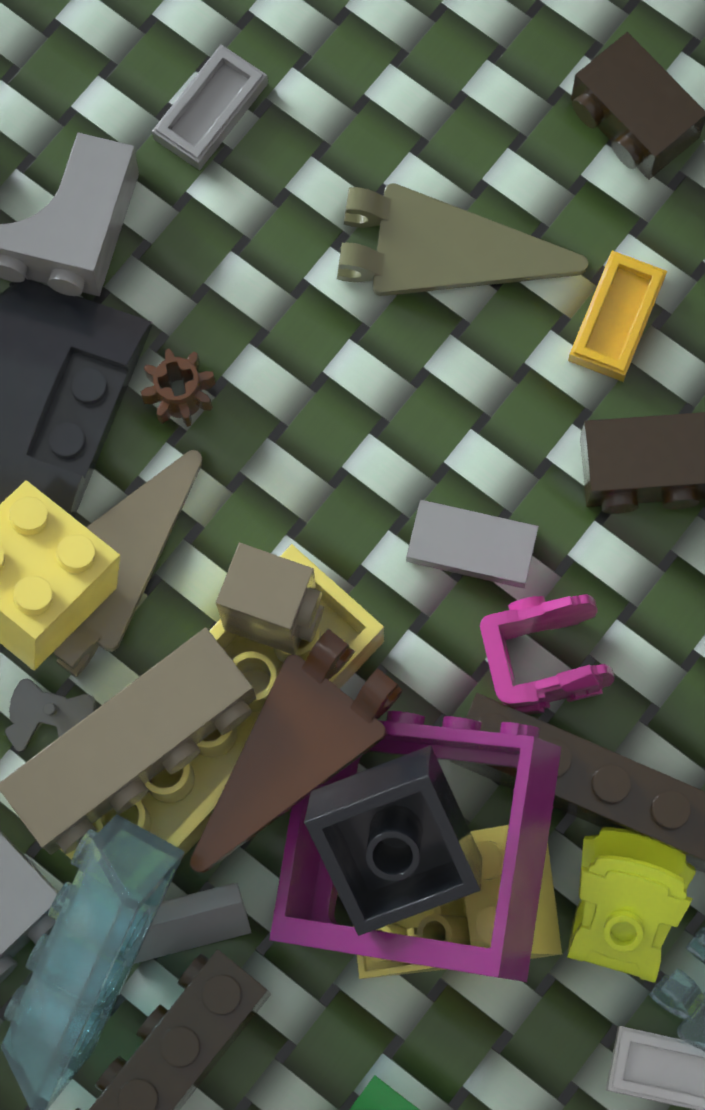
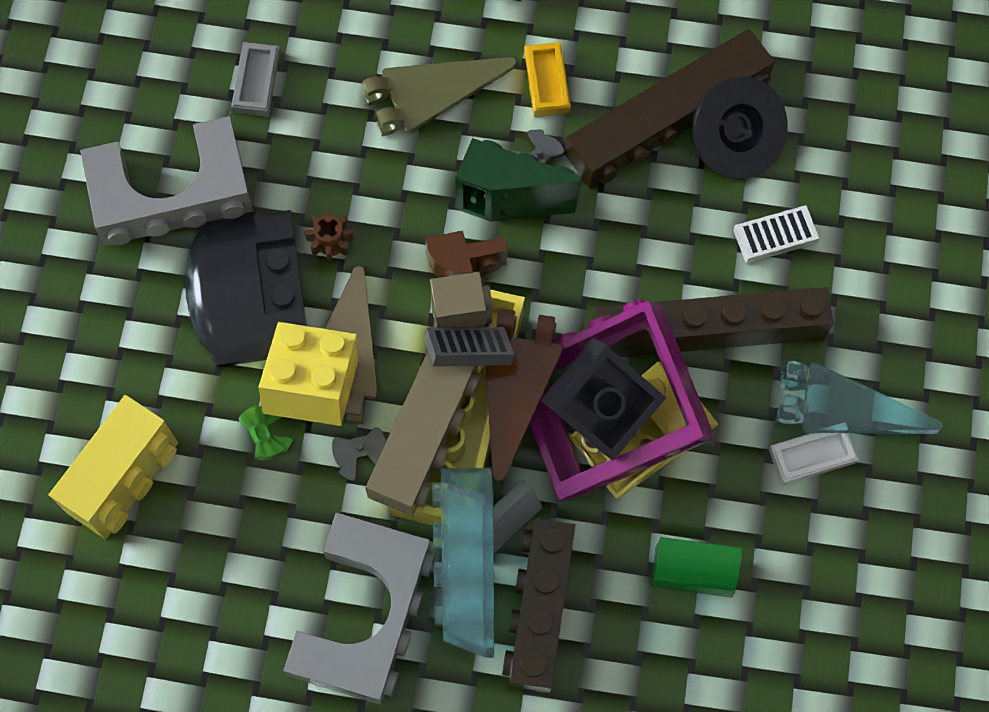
camera: 35 degrees left, 5 degrees down
light grey tile [406,500,539,588] -> none
dark pink piece [480,594,615,715] -> none
neon yellow piece [567,827,697,983] -> none
none -> dark grey tile [424,327,515,366]
none -> reddish brown brick [425,230,507,278]
none -> dark green slope [455,138,582,222]
none -> dark grey piece [511,129,565,163]

